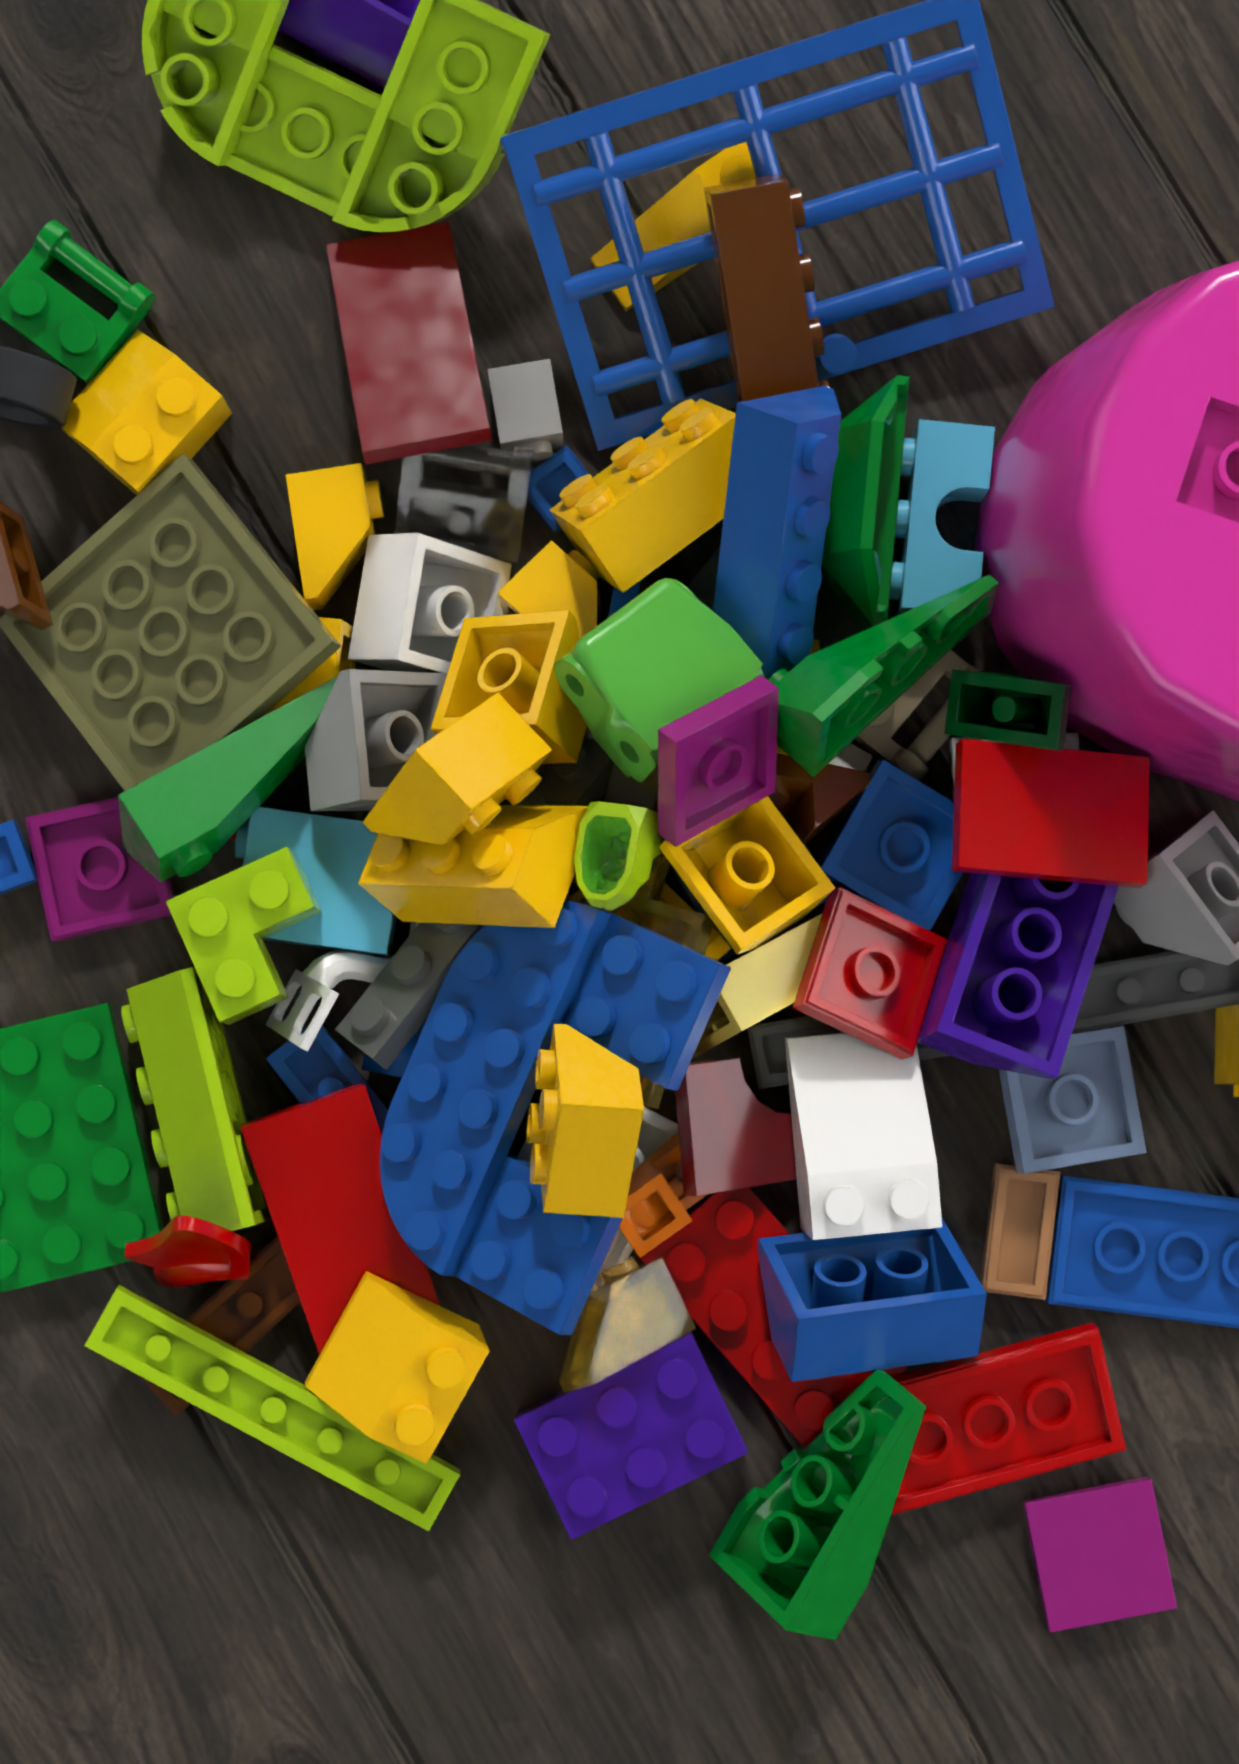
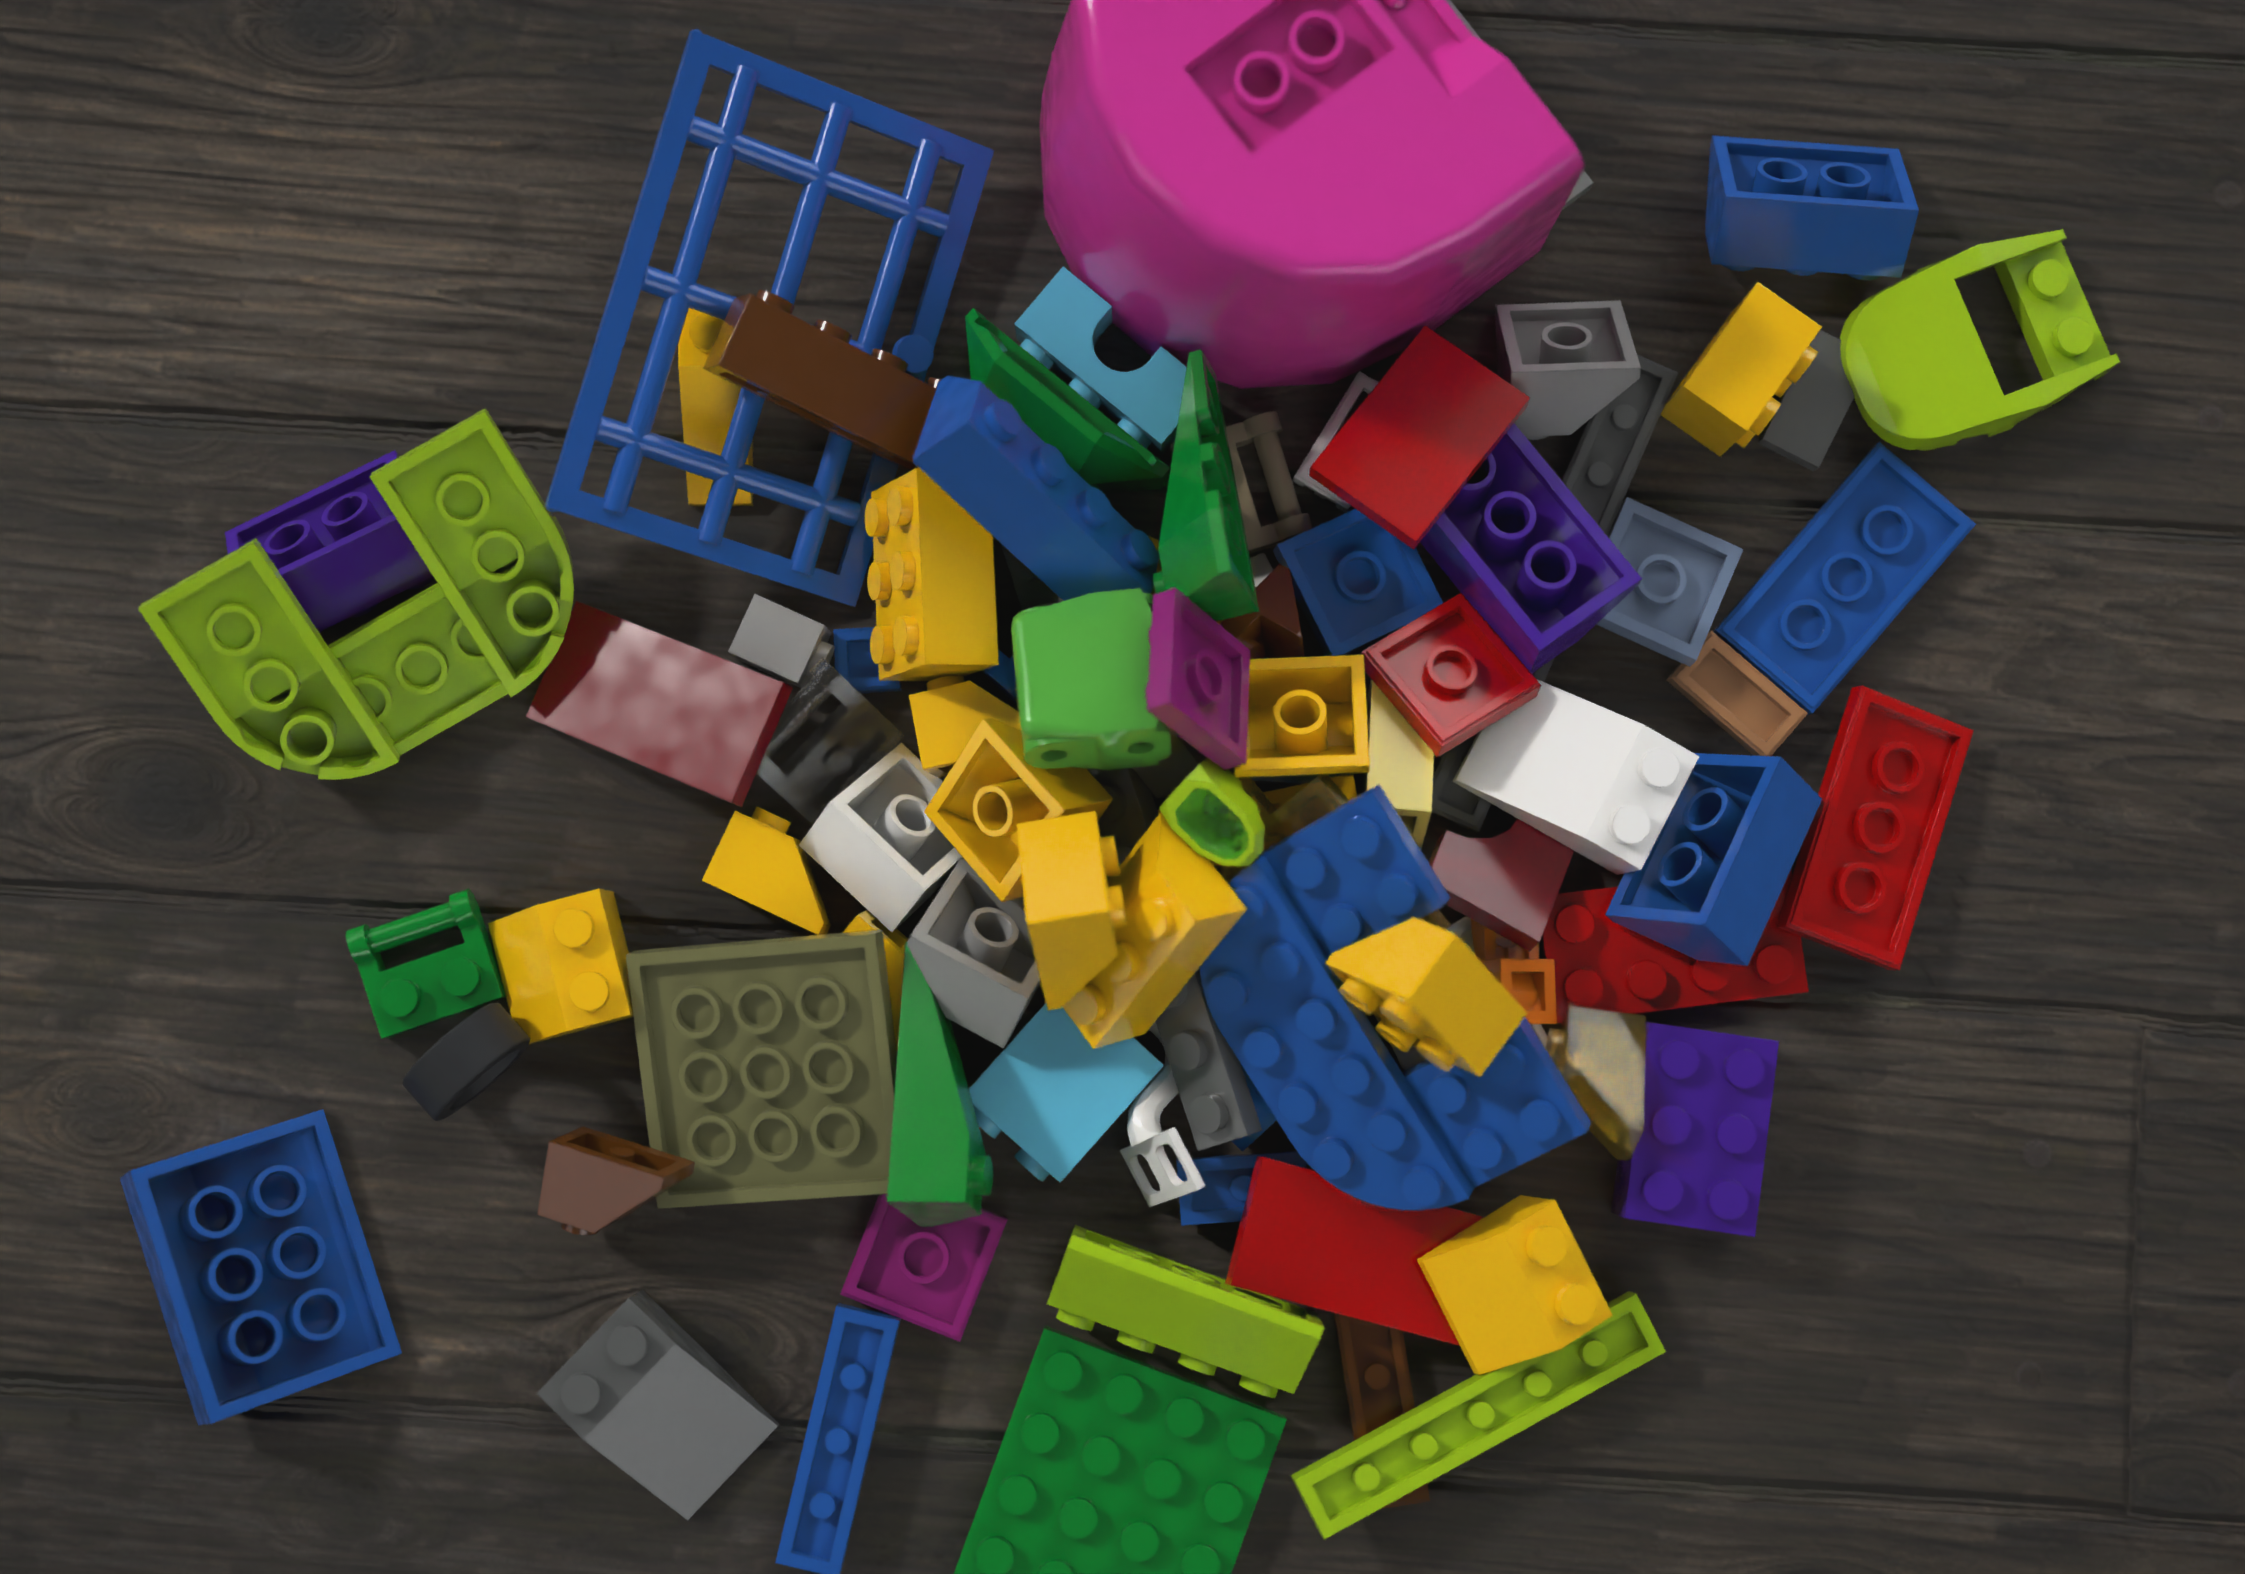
camera: 50 degrees left, 0 degrees up
red arm [125,1216,251,1288] -> none
lime brick [166,847,321,1025] -> none
green wedge [708,1369,927,1640] -> none
dark green slope [944,669,1072,751] -> none
magenta tile [1022,1476,1177,1633] -> none

